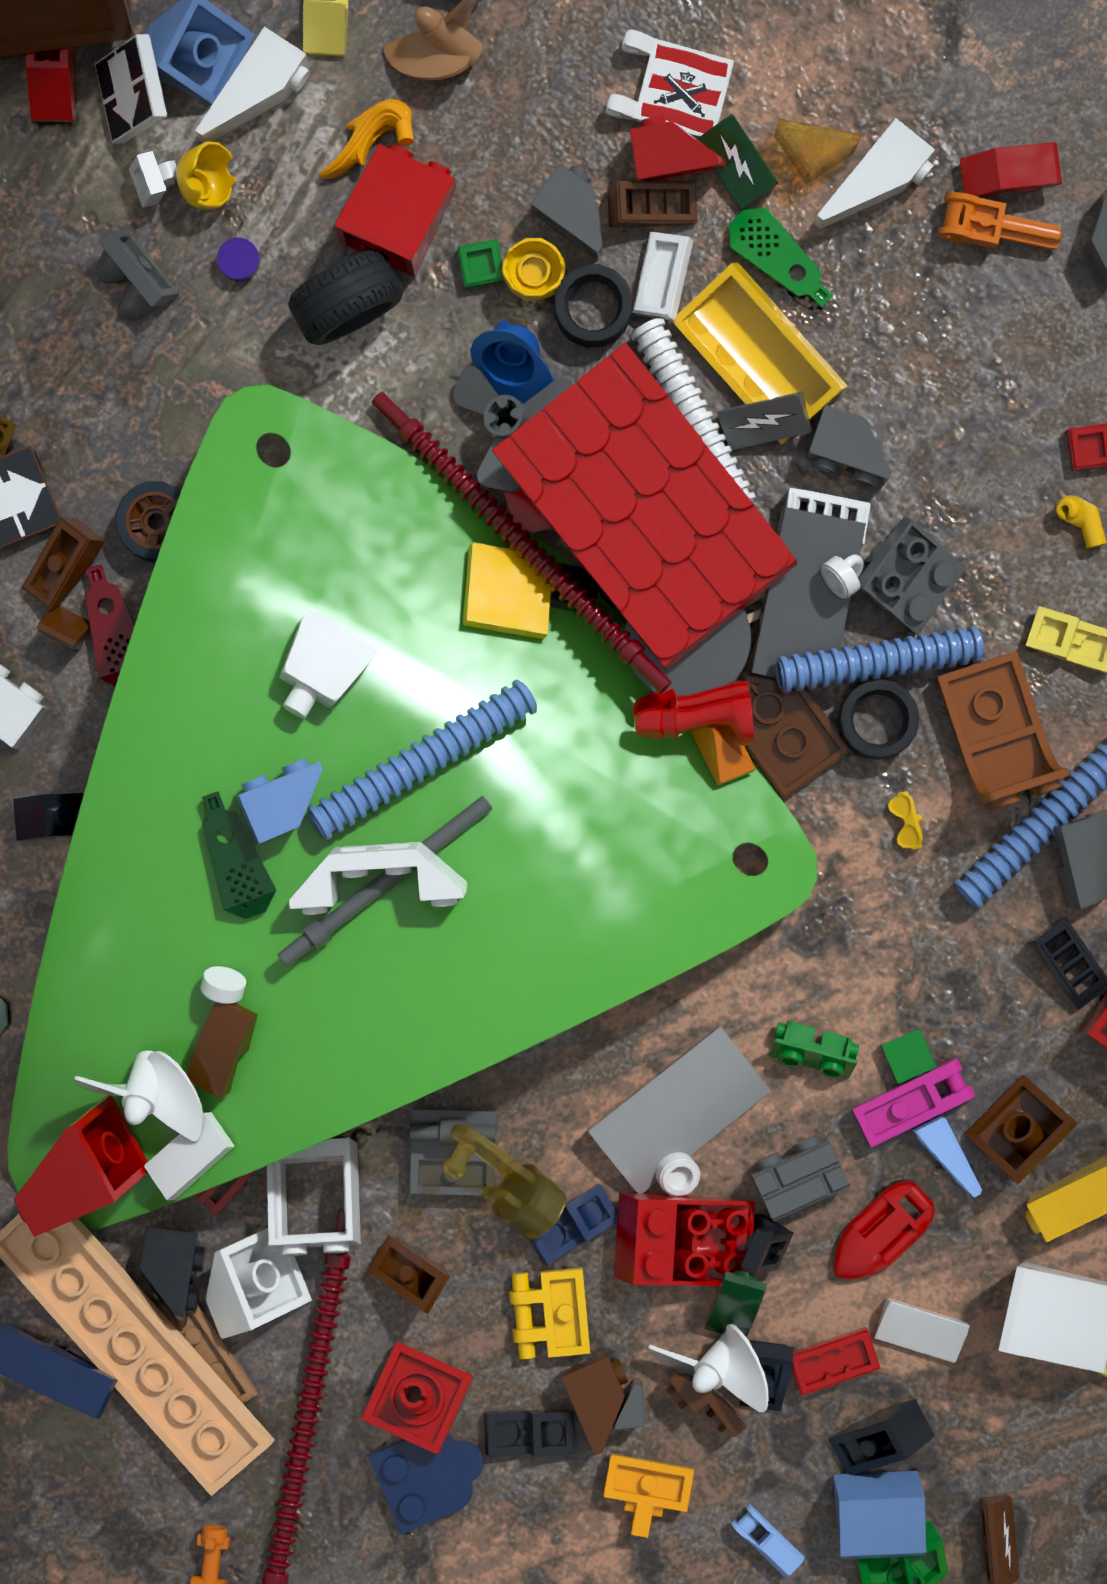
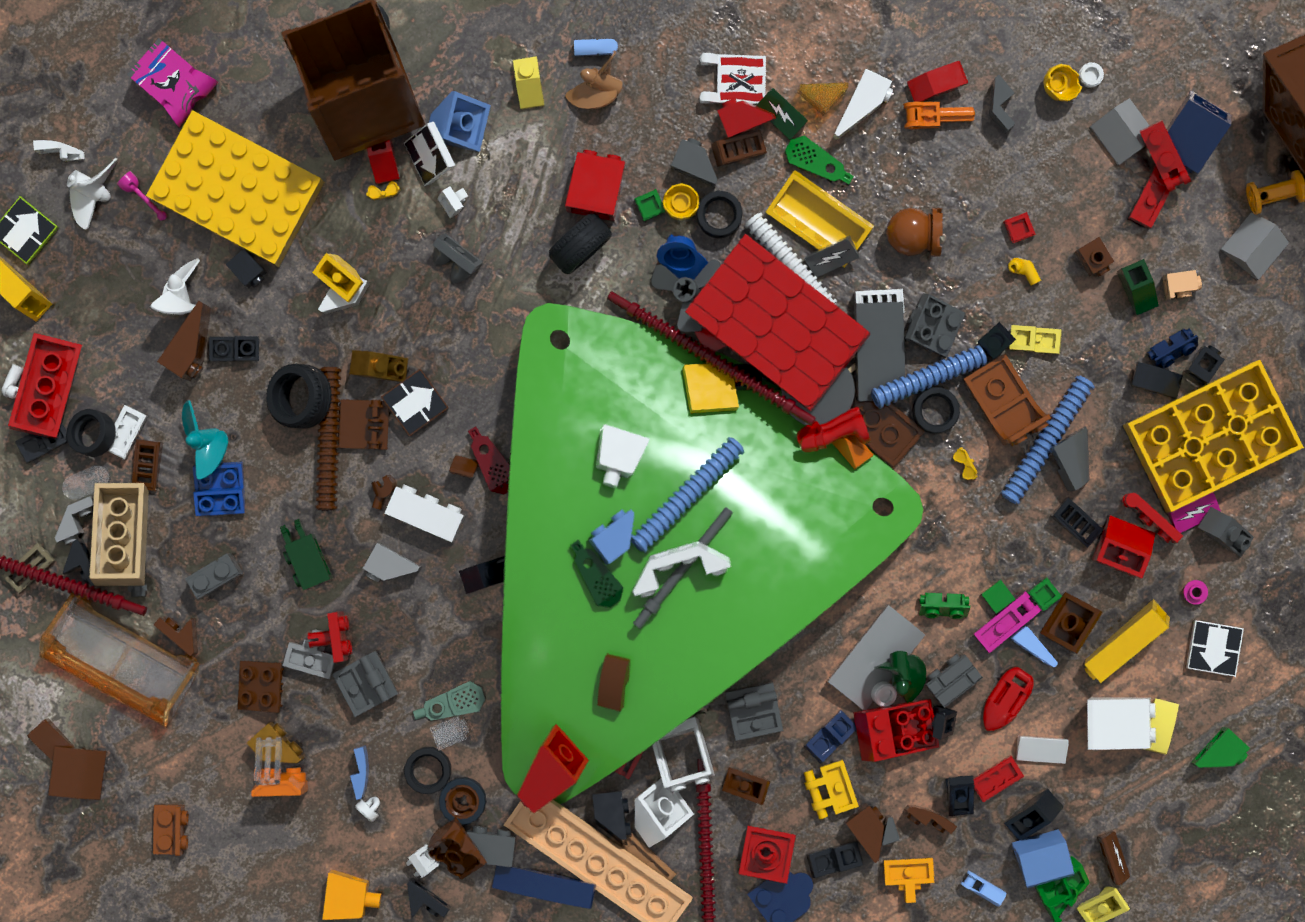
camera: 10 degrees left, 0 degrees up
reddish brown slope [22,517,106,610] -> none
white piece [73,1051,204,1142] -> none
wheel [116,481,181,563] -> none
white tile [144,1112,235,1200] -> none
yellow hair [176,141,236,210] -> none
white slope [195,26,310,143] -> none
white tile [200,966,246,1004] -> none
dark purple tile [217,238,260,282] -> none
light orange piece [318,99,414,179] -> none
clear yellow piece [443,1124,566,1239] -> none
white tile [632,232,693,321] -> none
white piece [647,1324,769,1412] -> none
dark green slope [704,1271,767,1337] -> none
dark grey slope [806,405,891,488] -> none
white tile [821,554,863,599] -> none
none -> yellow piece [366,181,400,200]
none -> dark green piece [874,651,926,703]
none -> dark orange tile [886,207,943,257]
none -> black bracket [978,322,1016,359]
none -> green tile [1027,577,1062,612]

